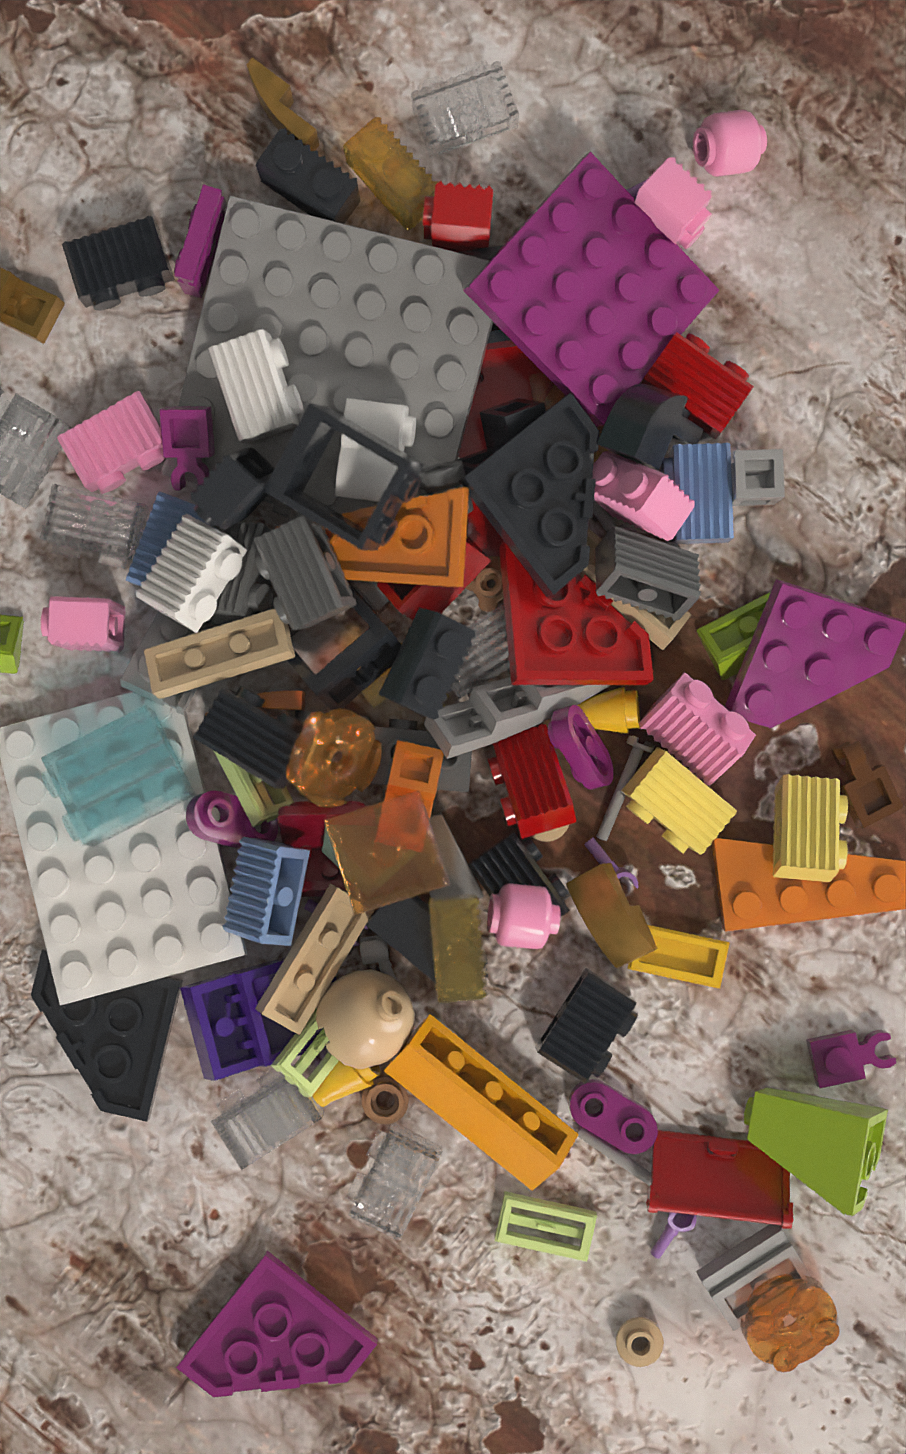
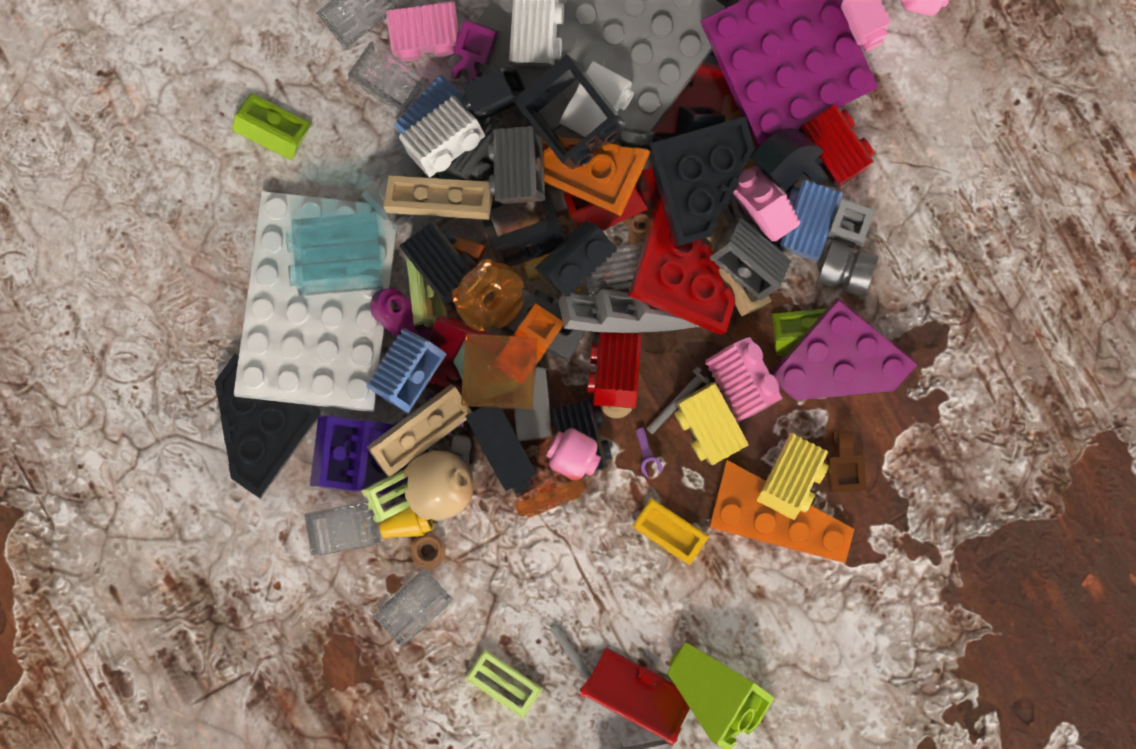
camera: 20 degrees right, 5 degrees down
bright pink brick [41,596,125,653] -> none
magenta plate [176,1250,378,1398] -> none
light orange brick [384,1014,579,1191] -> none
clear yellow brick [429,894,488,1003] -> none
black brick [535,968,638,1084] -> none
magenta plate [548,705,613,790] -> none
pearl gold slope [565,863,658,968] -> none
magenta plate [569,1079,658,1154] -> none
yellow cone [577,686,640,733] -> none
medium lavender hand [650,1212,697,1259] -> none
magenta plate [806,1030,897,1089] -> none
none -> clear orange plate [515,478,586,521]
none -> flat silver wheel [817,239,879,298]

